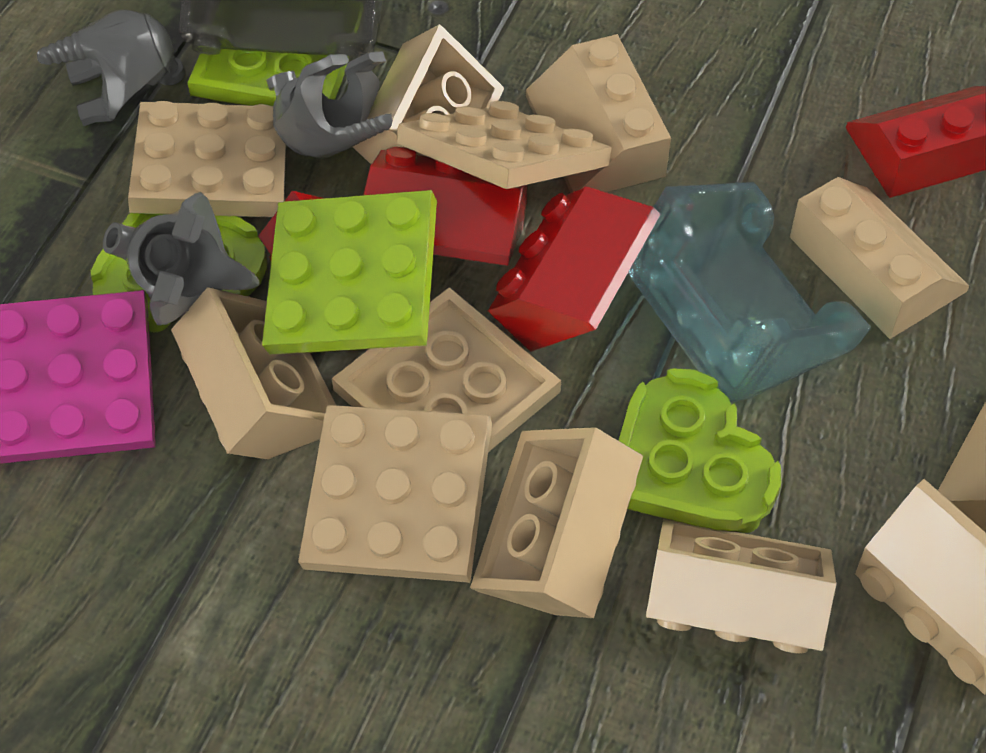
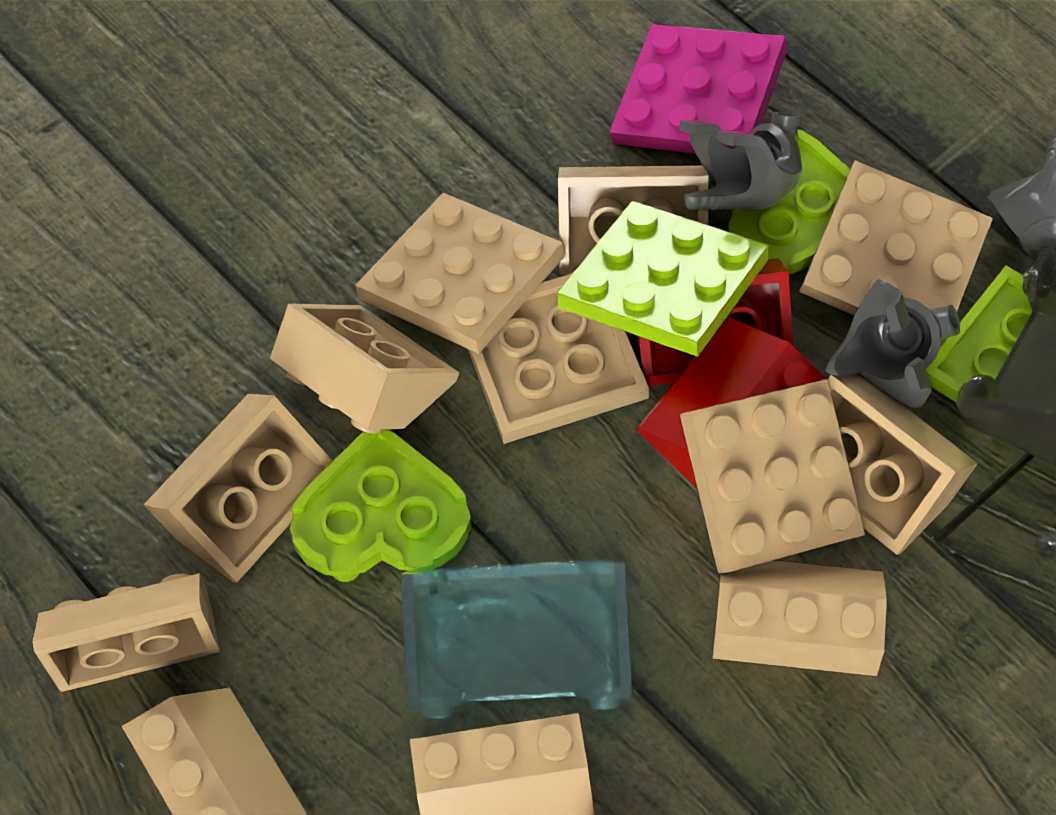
camera: 120 degrees right, 5 degrees up
red slope [488,186,660,352] -> none

